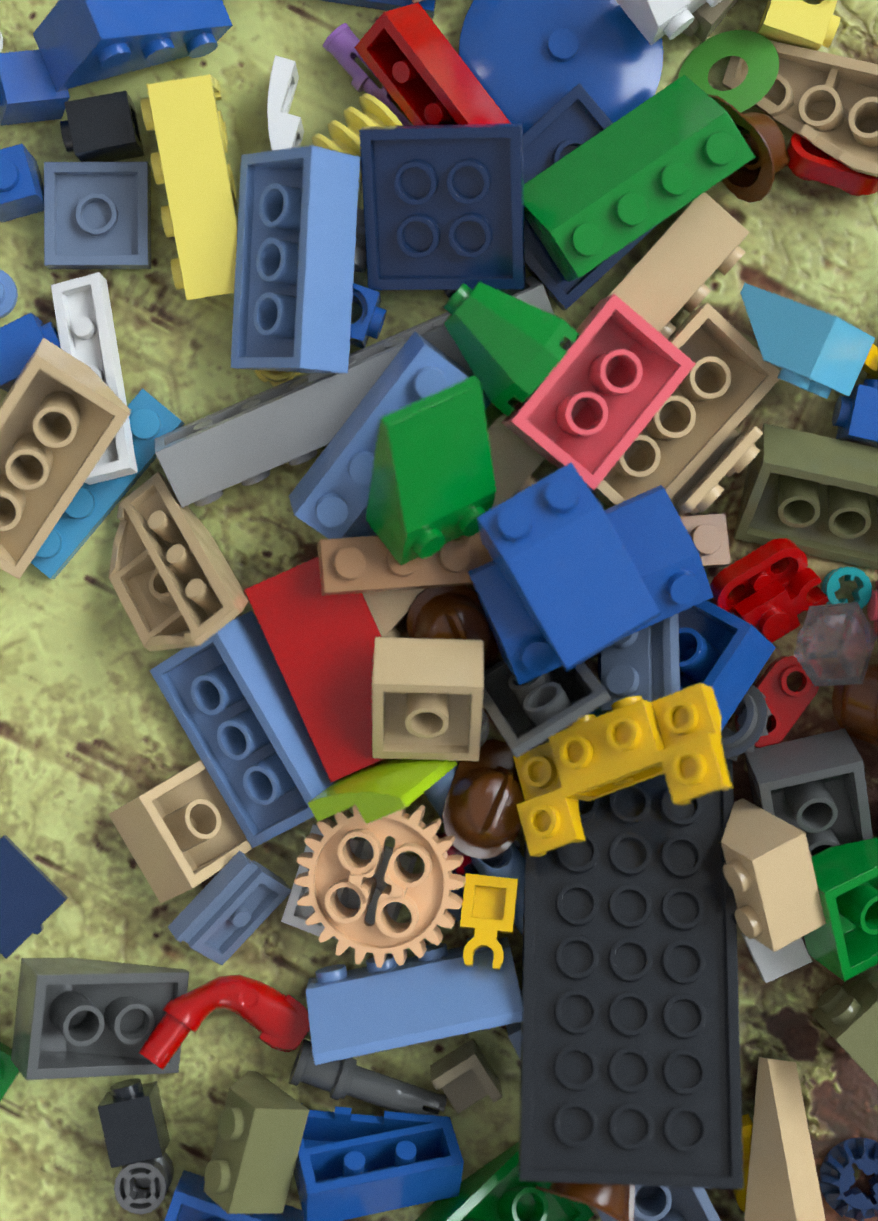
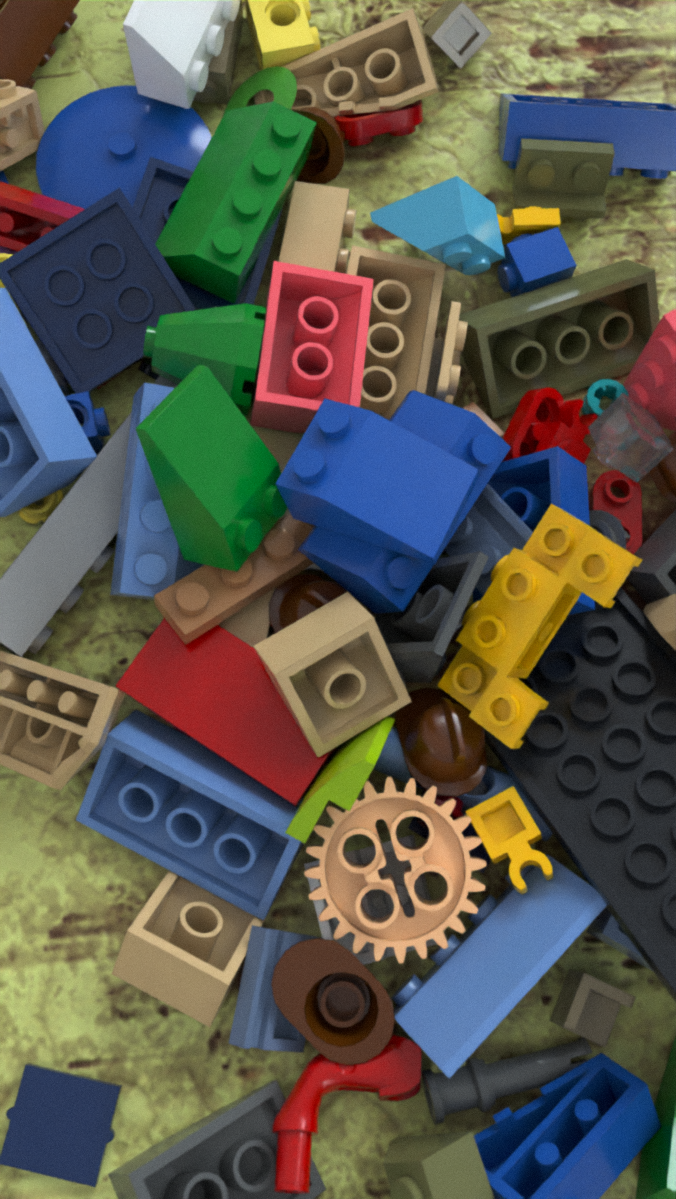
camera: 35 degrees left, 15 degrees down
none -> reddish brown piece [271,938,395,1065]

